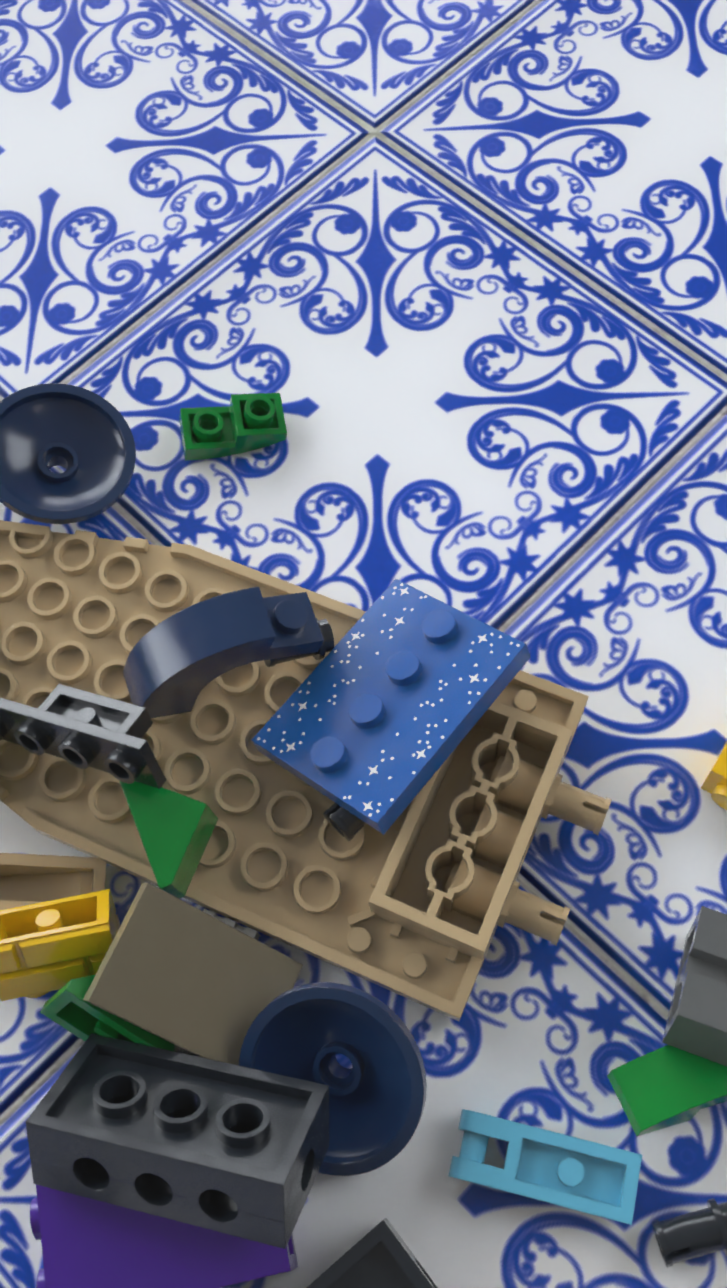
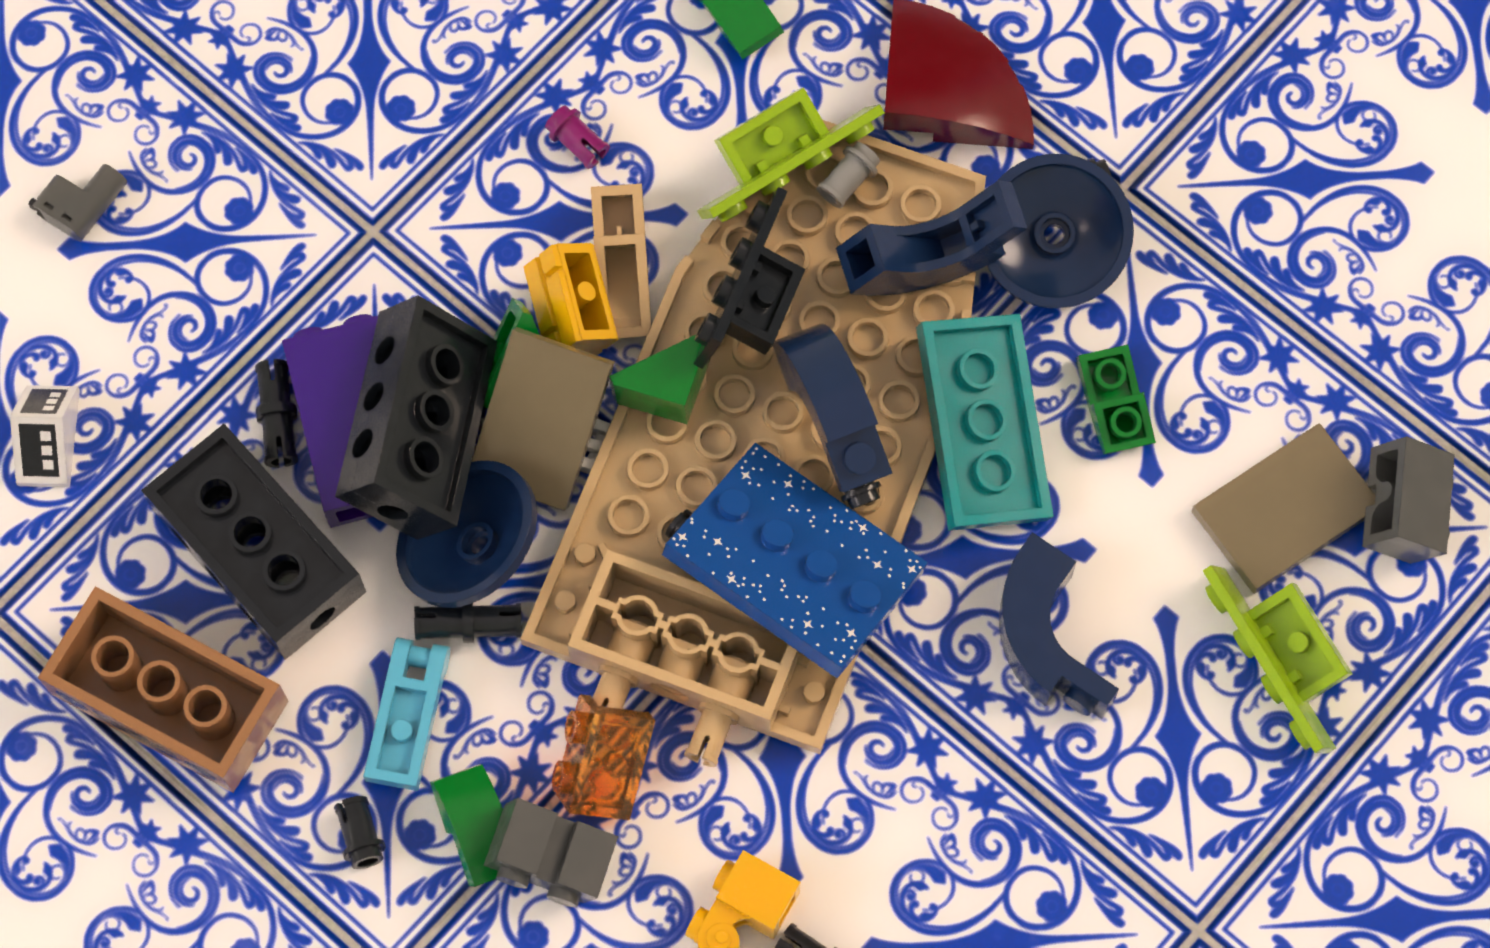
camera: 80 degrees right, 5 degrees up
none -> black pin [414,603,522,643]
none -> clear orange bracket [552,694,656,820]
none -> dark blue arch [836,180,1028,296]
none -> teal plate [916,314,1054,531]
none -> dark blue arch [999,532,1119,719]
none -> dark tan tile [1191,423,1375,594]
none -> lime bracket [1203,565,1353,754]
none -> dark grey brick [1362,436,1455,564]

